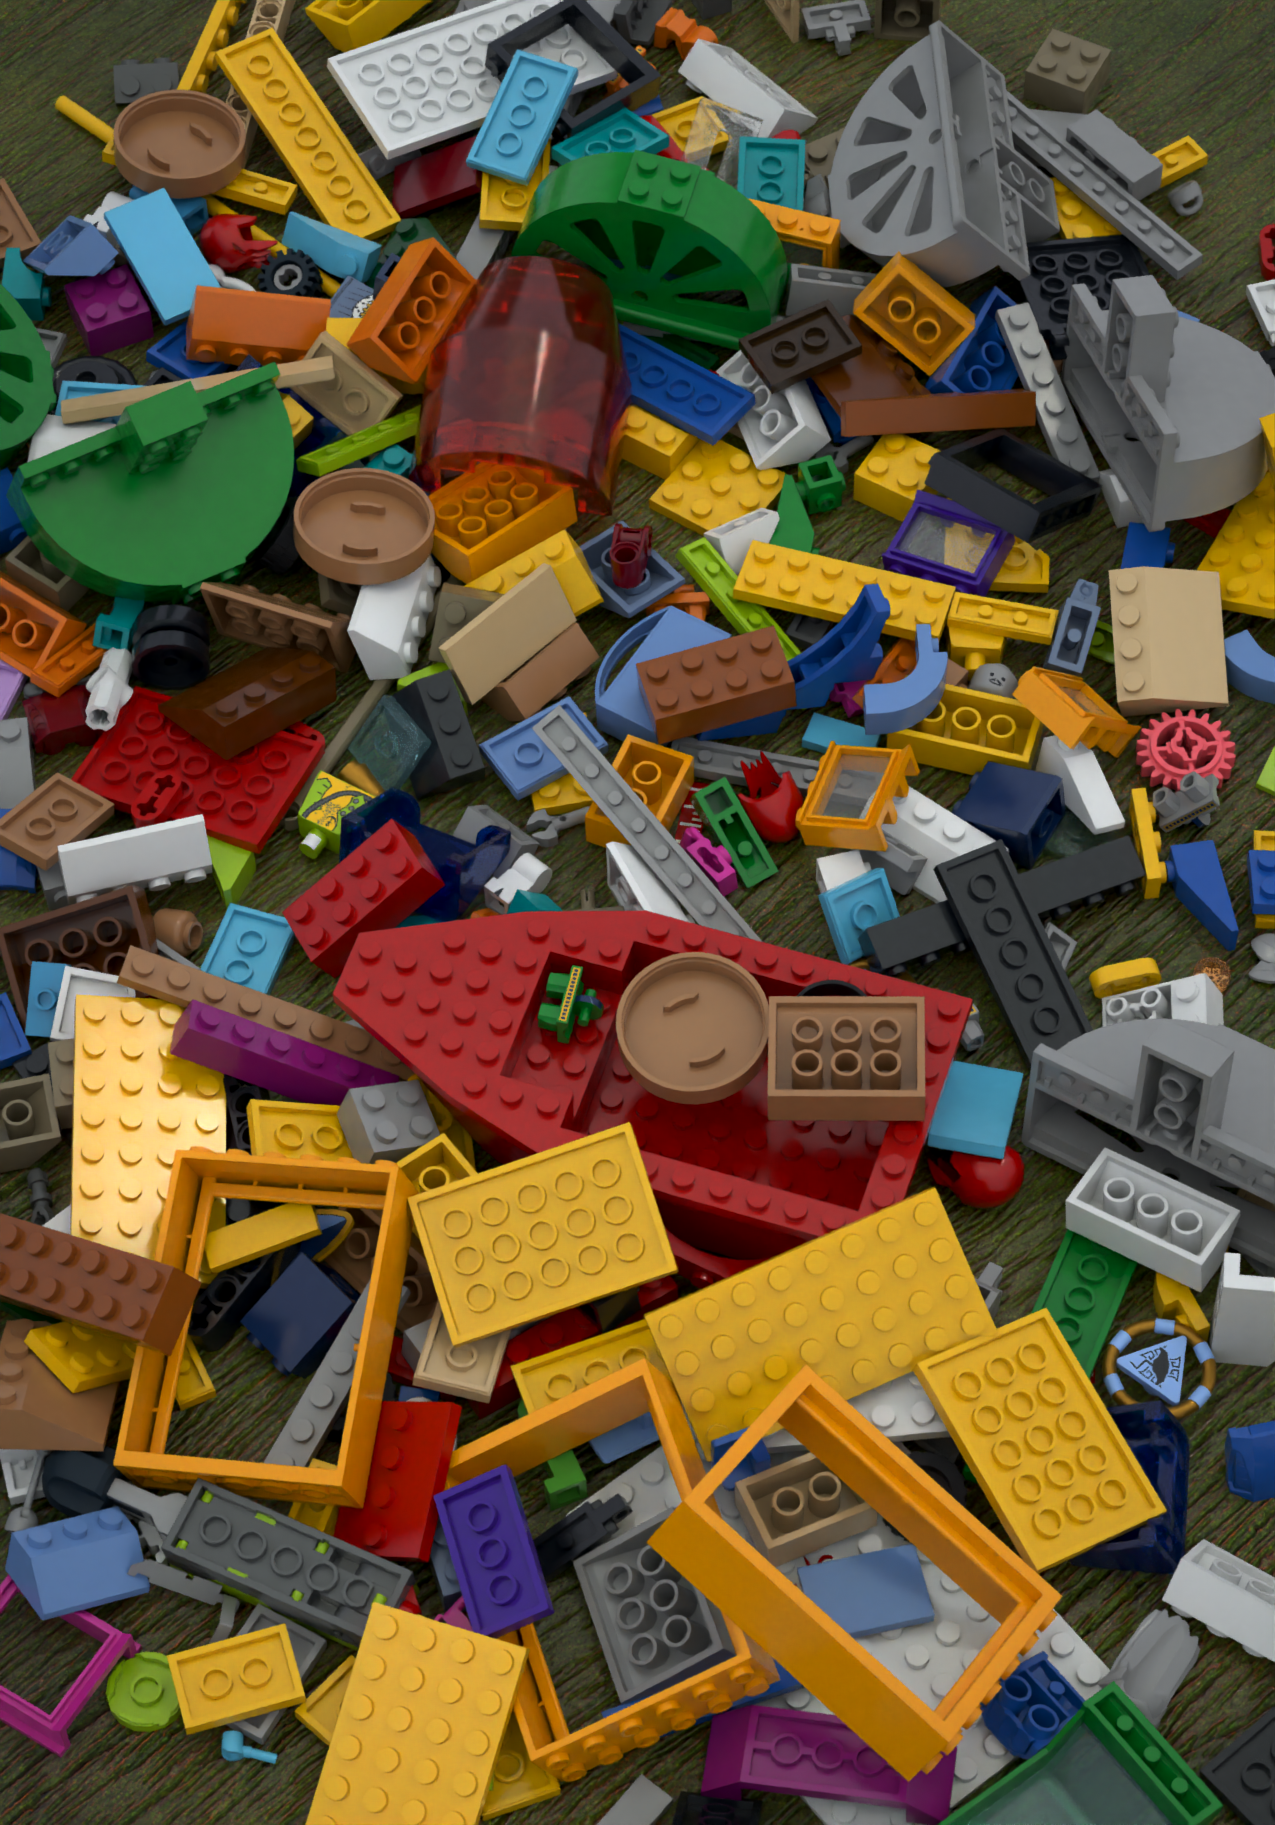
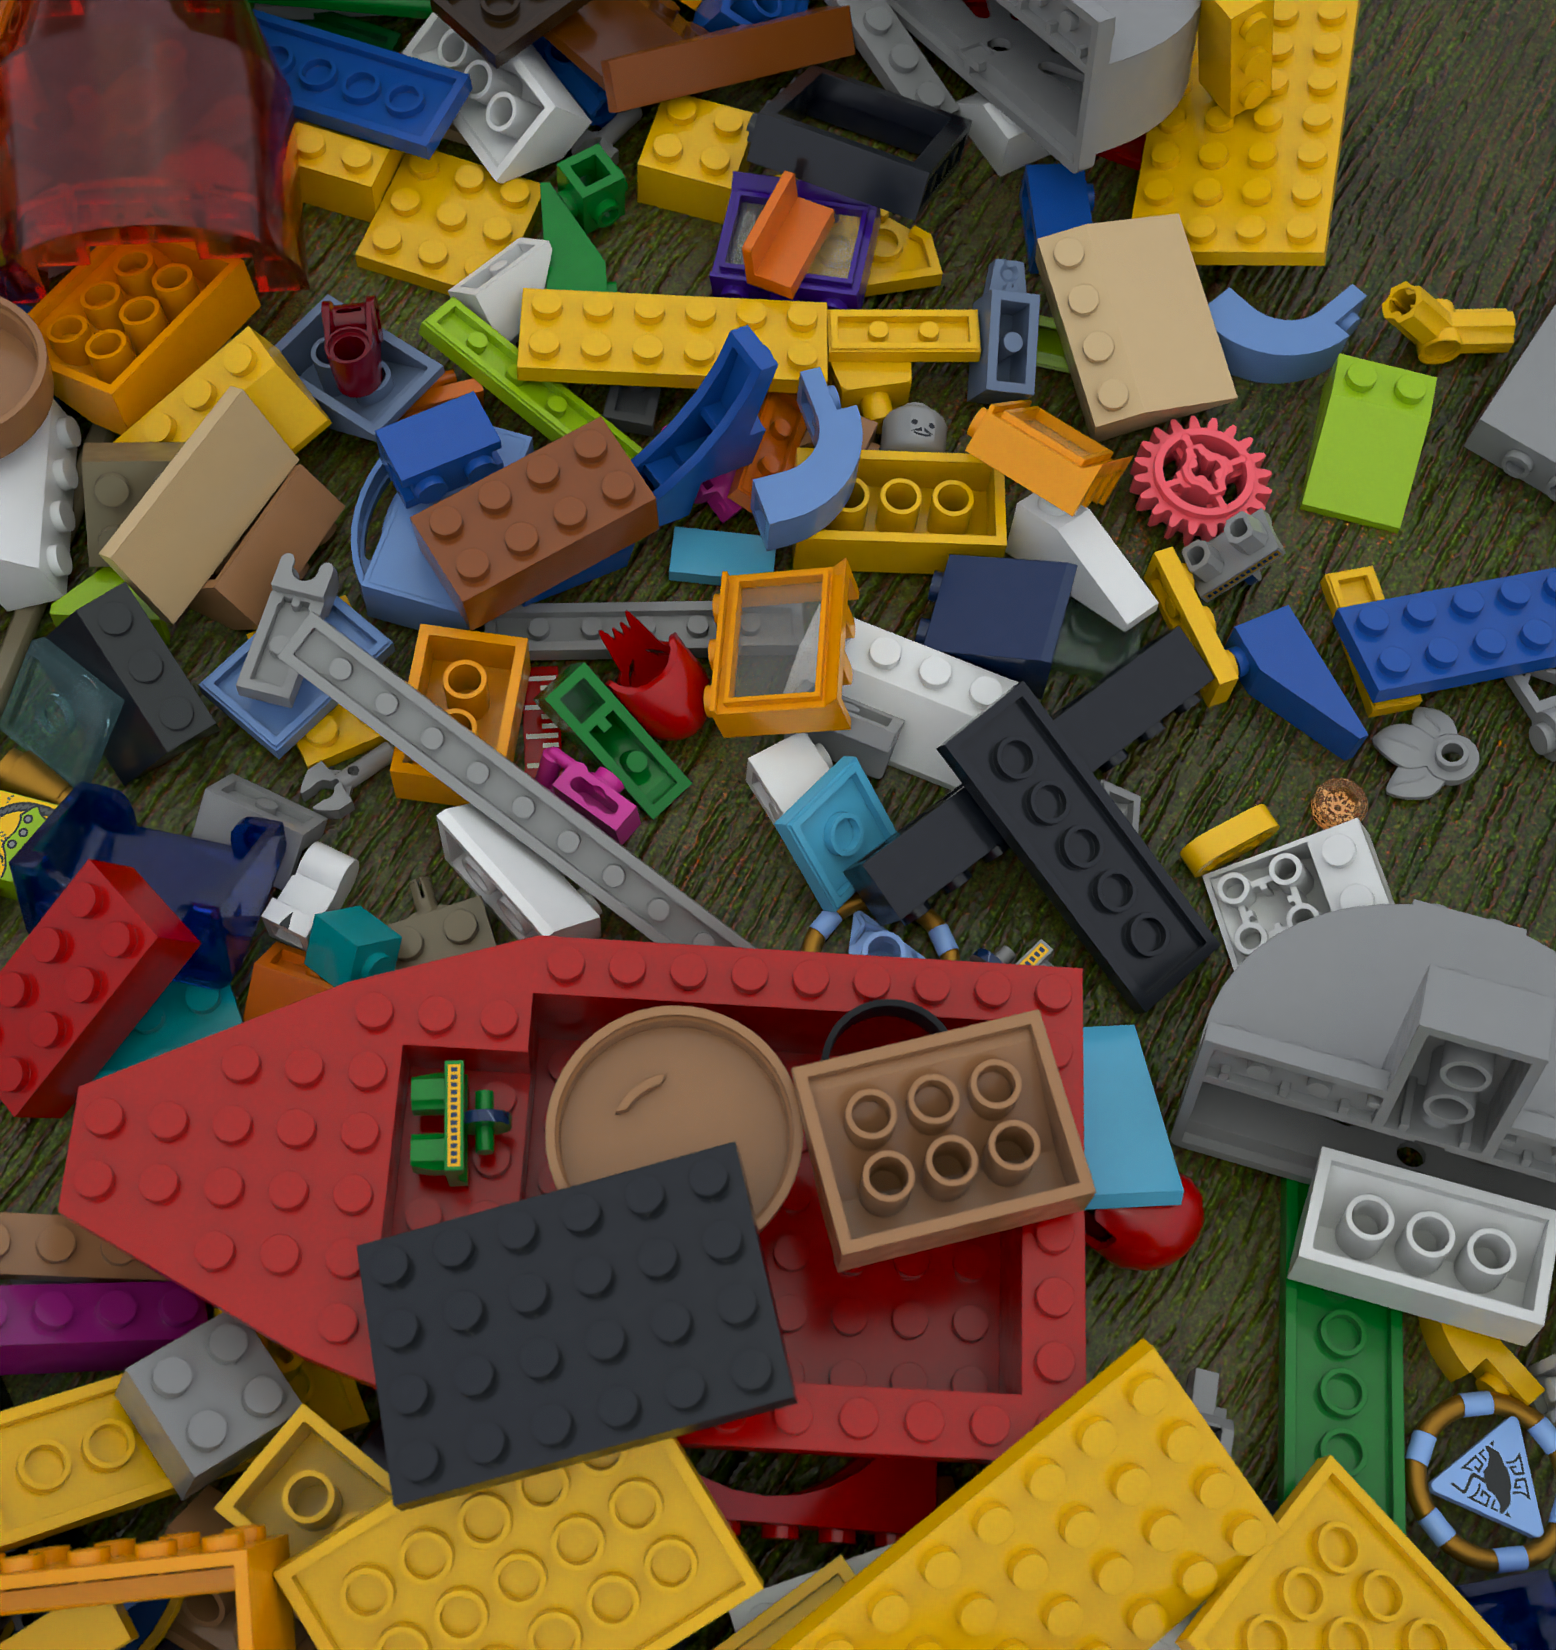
camera: 25 degrees left, 10 degrees up
none -> light grey plate [236,553,339,708]
none -> black plate [356,1141,798,1511]
none -> blue brick [375,391,504,509]
none -> orange panel [742,170,835,299]

